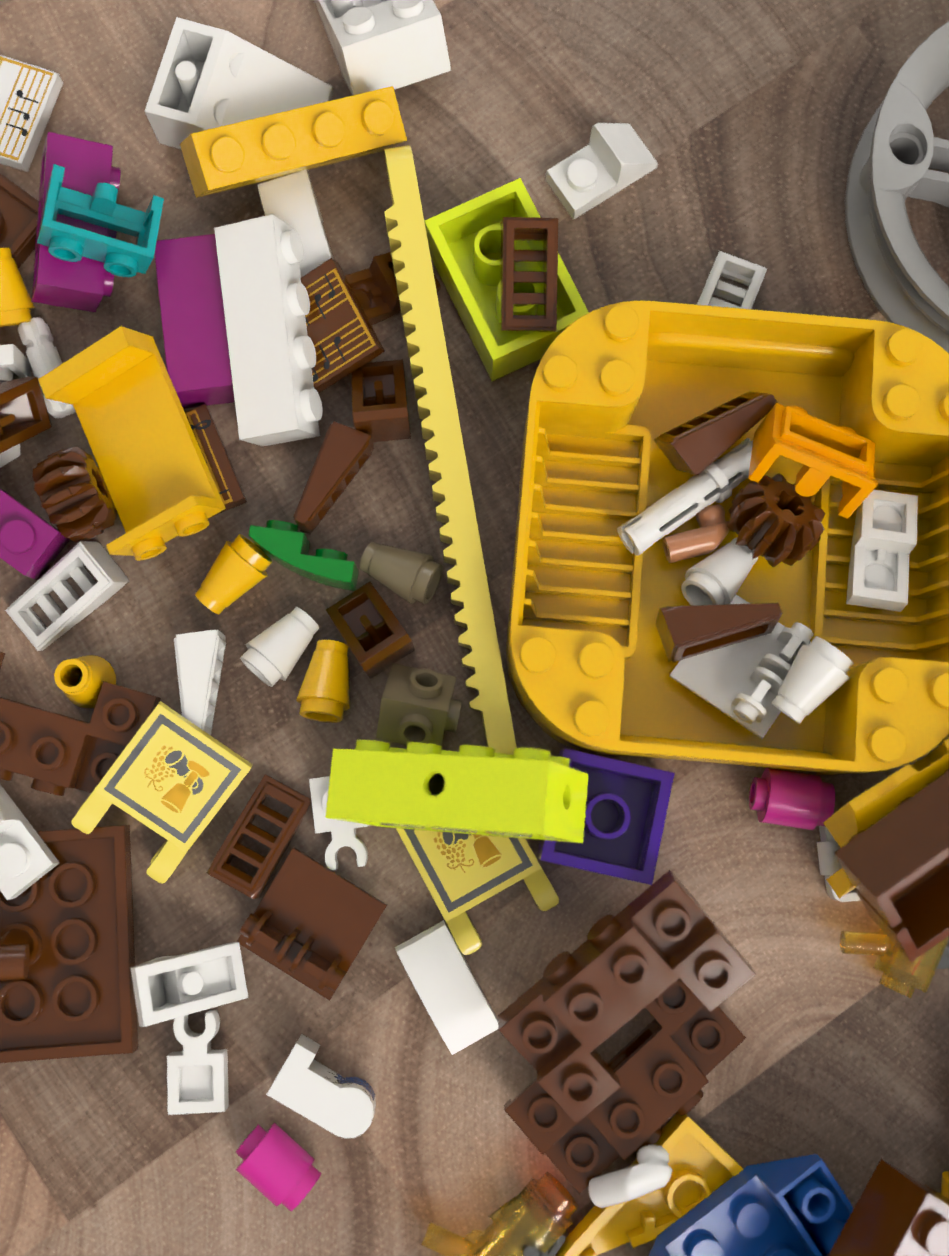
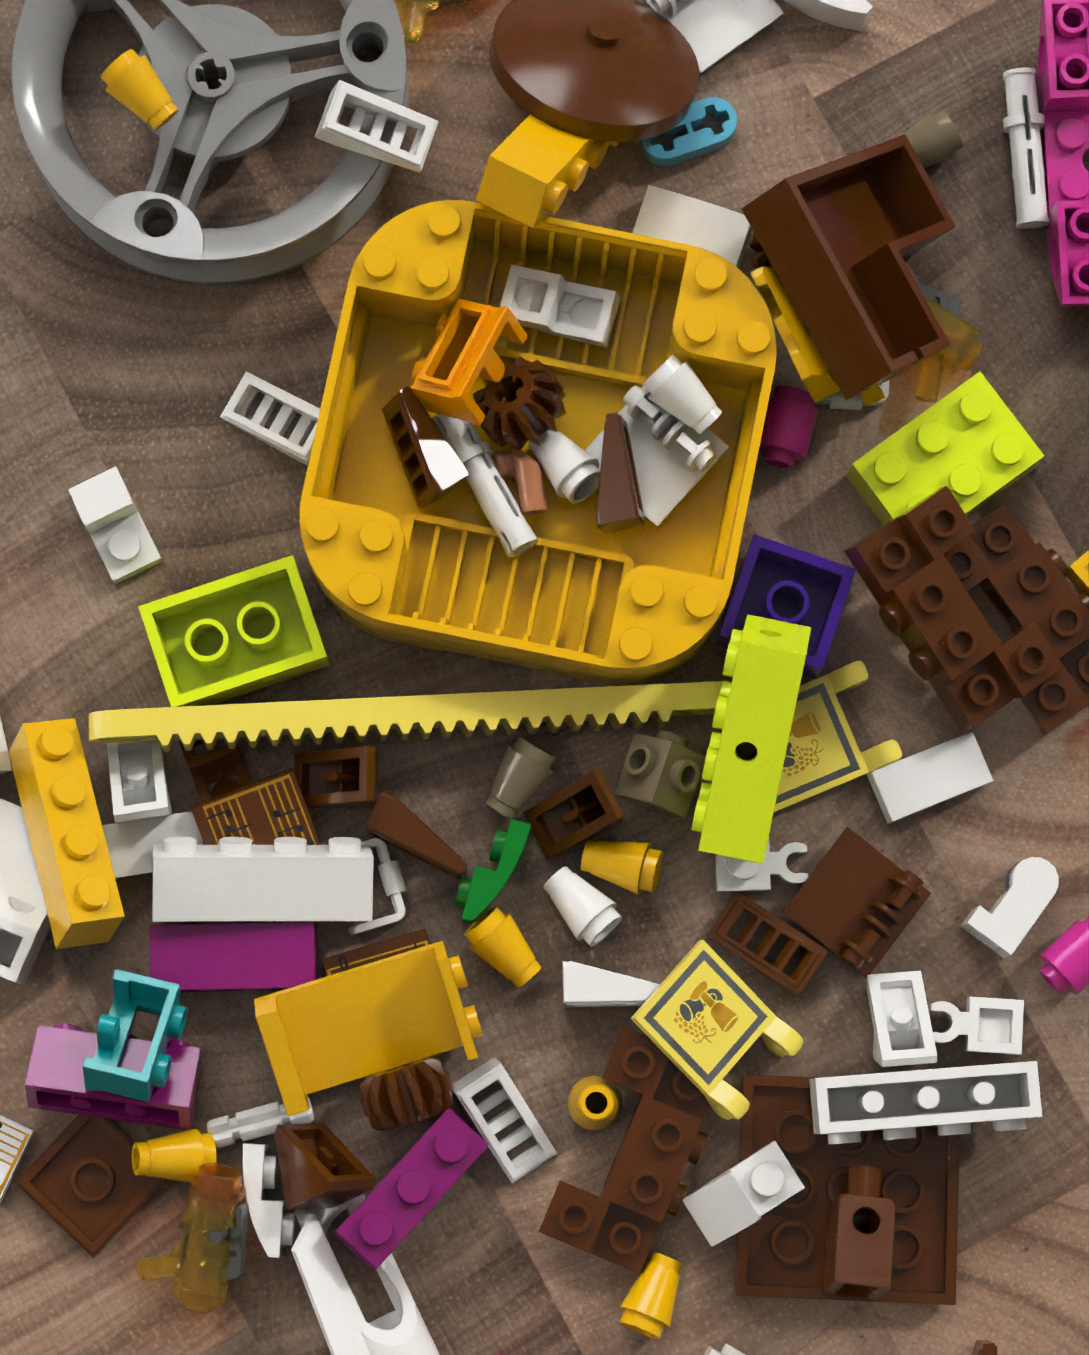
camera: 85 degrees left, 0 degrees up
reddish brown slope [501,217,558,332] -> none
none -> white slope [107,742,172,823]
none -> white piece [348,838,407,936]
none -> white brick [809,1061,1042,1144]
none -> neon yellow brick [846,371,1045,525]

